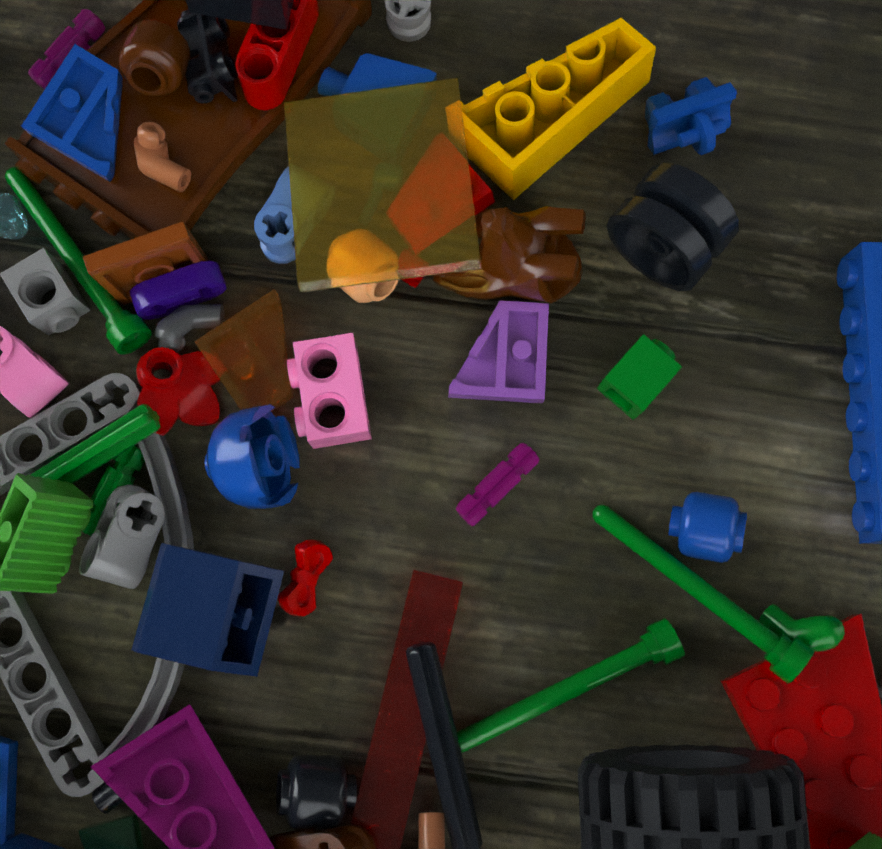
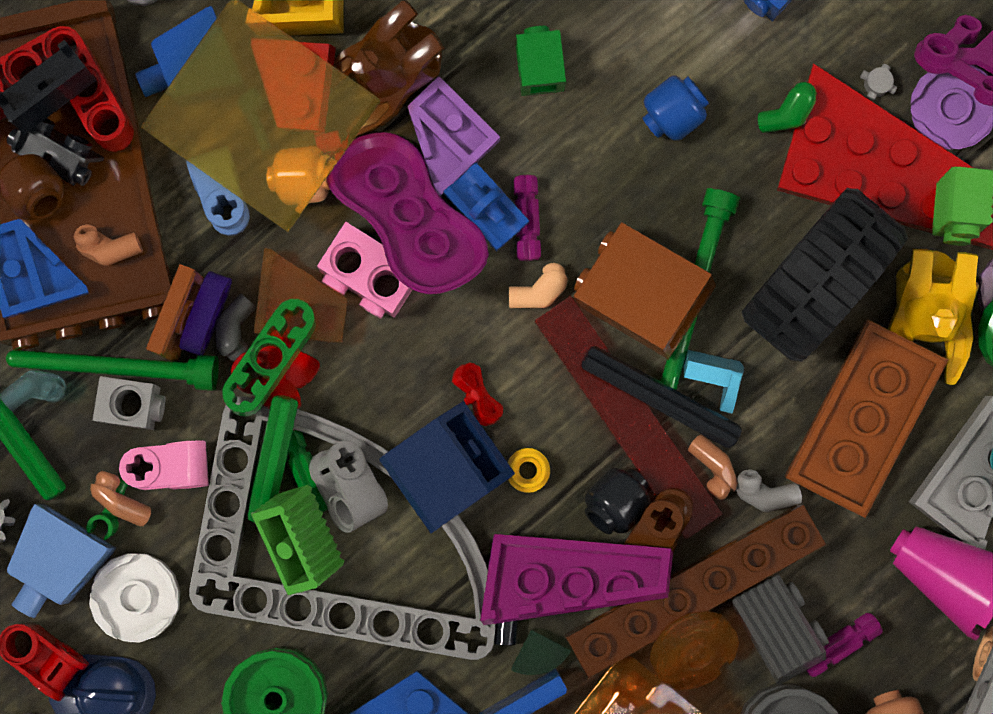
camera: 50 degrees left, 5 degrees up
blue cylinder [204,404,300,509] -> none
green piece [592,505,814,684] -> none
none -> green beam [222,299,316,416]
none -> magenta plate [326,132,489,294]
none -> blue hips [443,162,529,252]
none -> yellow plate [507,448,550,493]
none -> light nougat arm [509,263,568,308]
none -> dark orange brick [574,222,716,360]
none -> medium azure tile [683,350,744,414]

